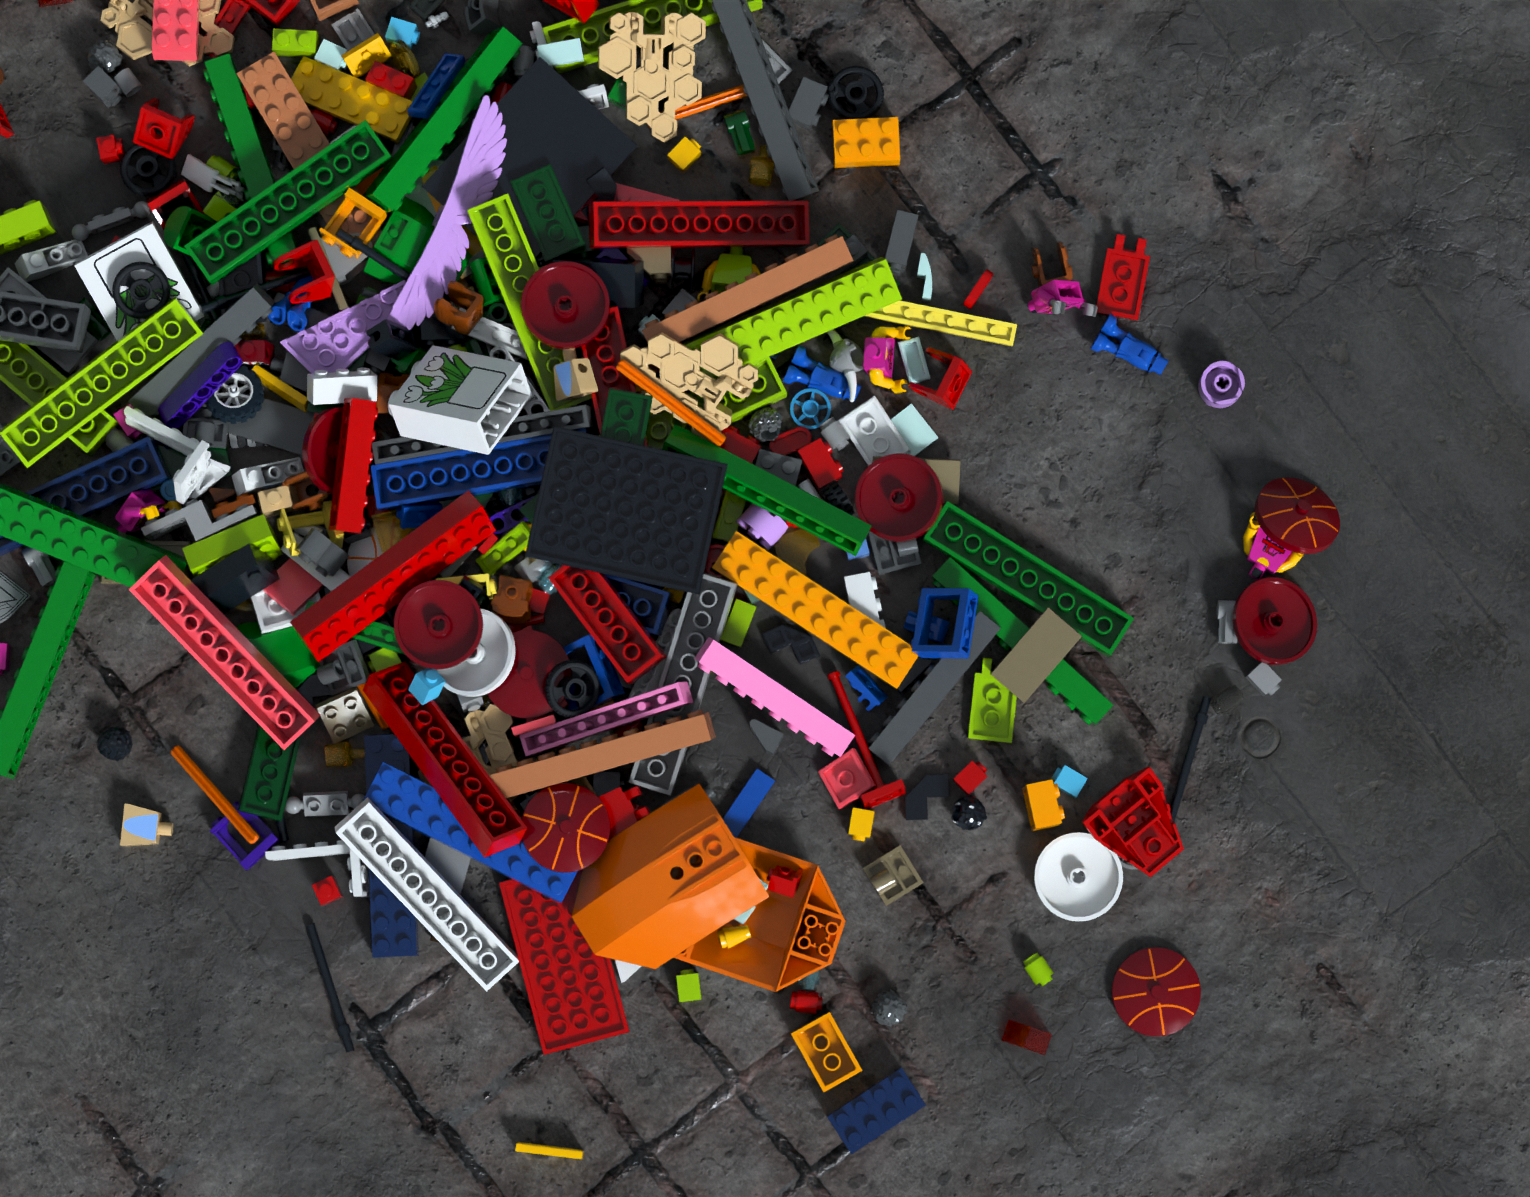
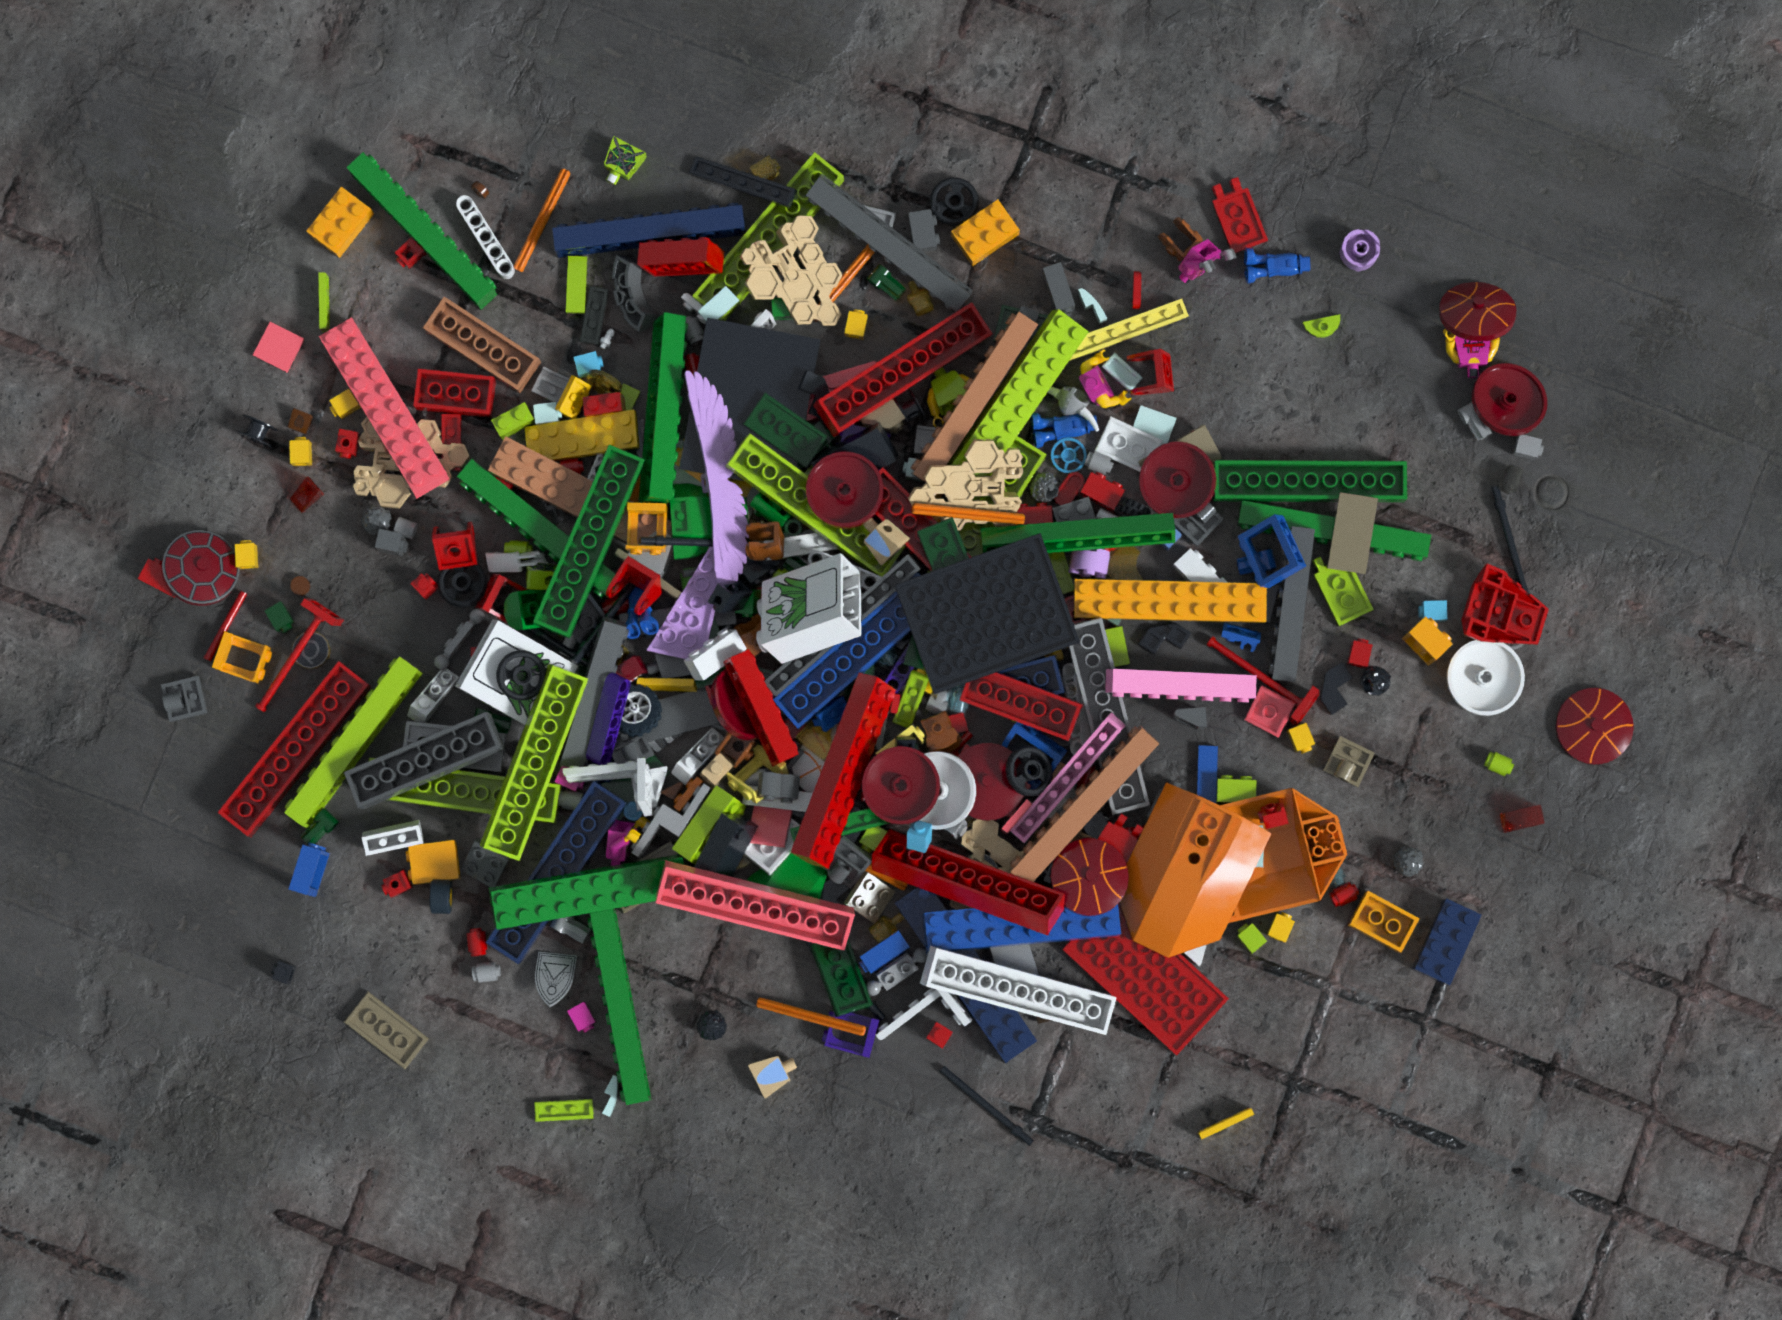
camera: 30 degrees left, 0 degrees up
blue tile [407,53,466,119] -> none
yellow cone [717,925,751,949] -> none
none -> blue window [859,931,910,974]
none -> lime brick [1216,775,1257,804]
none -> yellow brick [1267,912,1295,943]
none -> lime plate [1302,314,1340,338]

